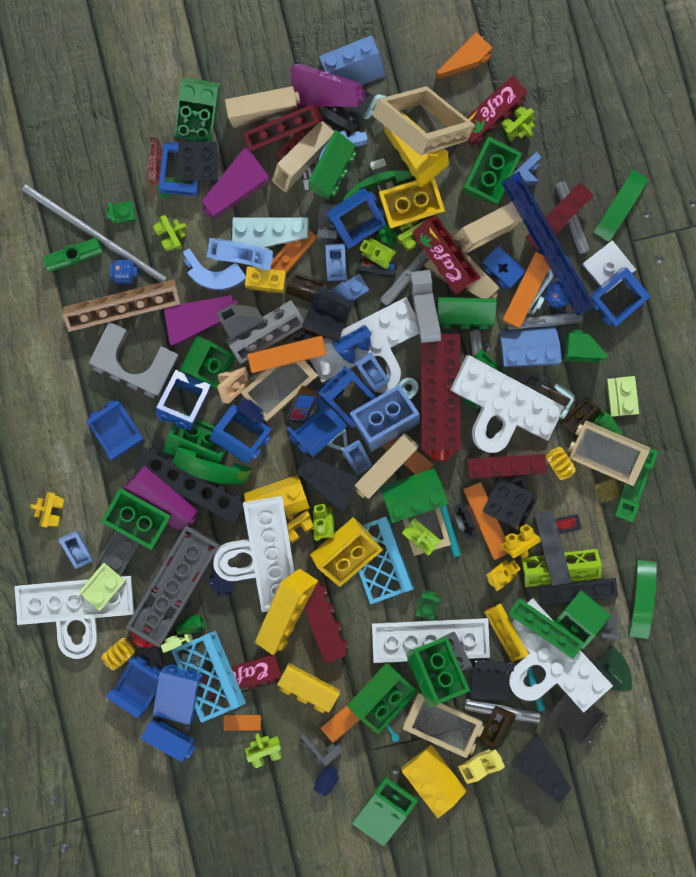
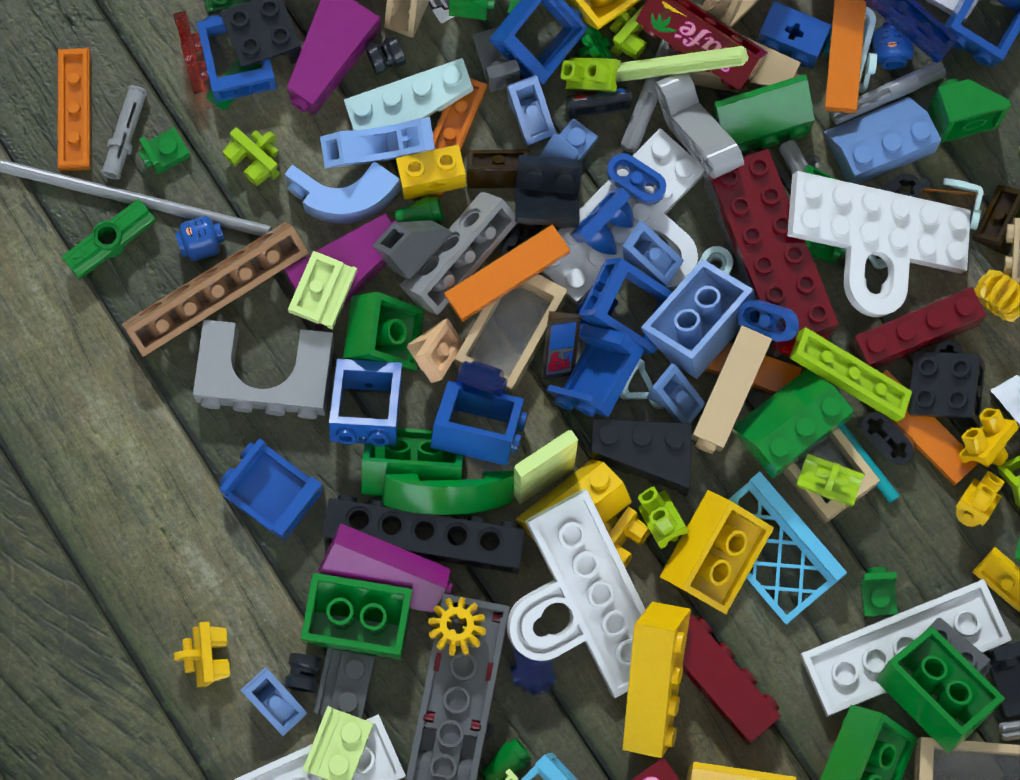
camera: 15 degrees left, 10 degrees down
none -> orange tile [58,48,91,171]
none -> light grey pin [101,85,148,180]
none -> black wheel [284,653,323,693]
none -> yellowish green plate [288,251,357,330]
none -> black wheel [365,35,406,75]
none -> green cone [395,195,444,223]
none -> yellow gear [428,597,486,656]
none -> yellowish green tile [514,430,578,504]
none -> blue plate [607,153,666,205]
none -> yellowish green axle [616,46,749,82]
none -> blue plate [737,300,799,342]
none -> lime plate [790,327,912,422]

